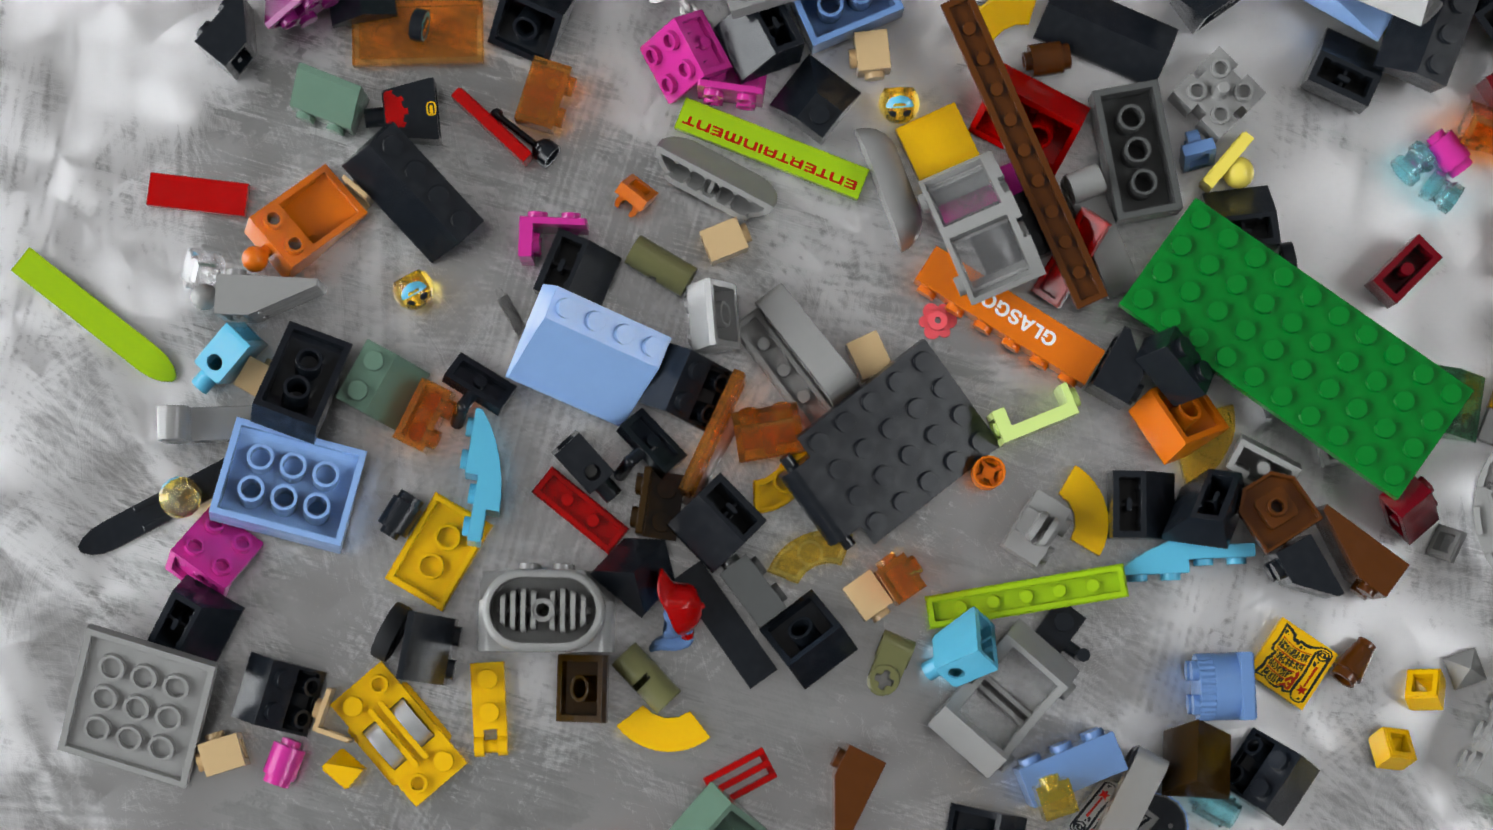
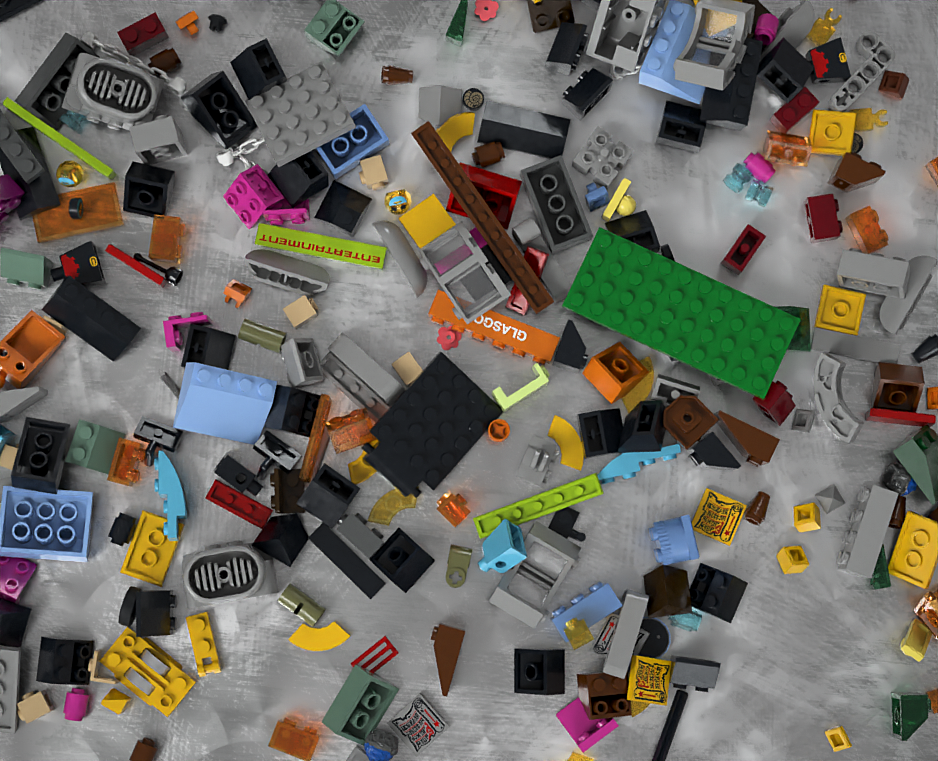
camera: 10 degrees left, 0 degrees up
clear yellow piece [392,269,435,311] -> none
dark brown slope [556,654,610,723] -> none
red hair [649,568,705,652] -> none
tan brick [841,569,893,623] -> none
black brick [1135,325,1215,407] -> none

